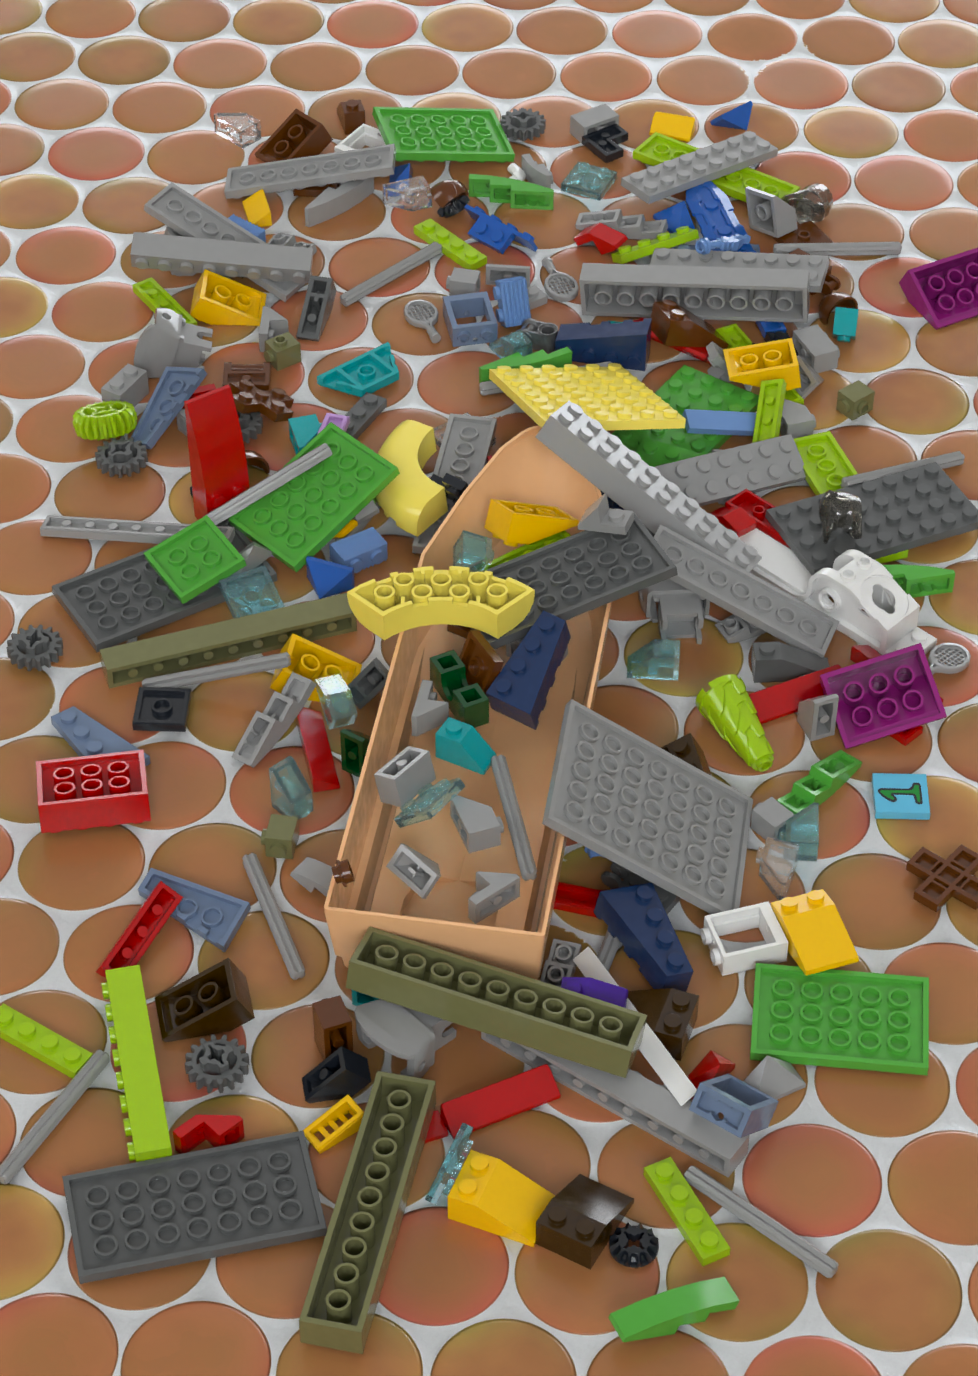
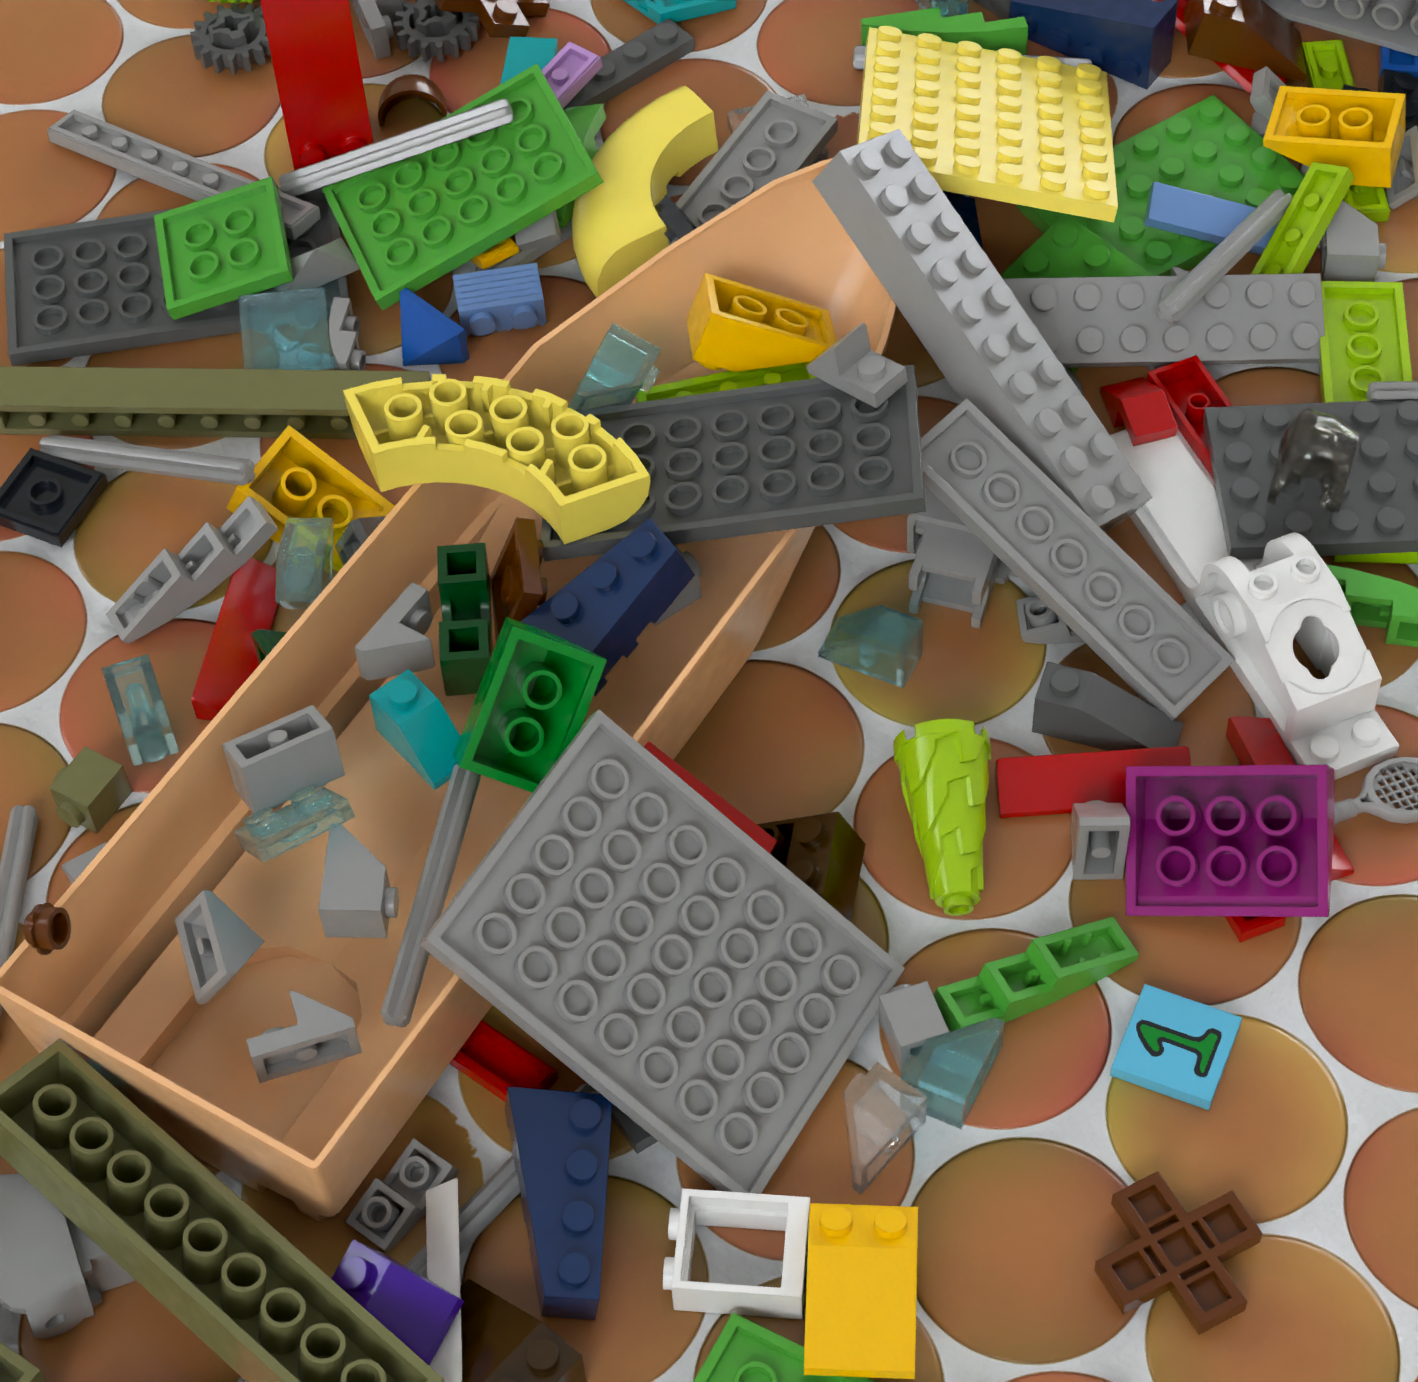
camera: 25 degrees right, 10 degrees up
none -> light grey slope [329,297,366,371]
none -> green slope [453,617,607,793]
none -> light grey axle [1157,189,1293,324]

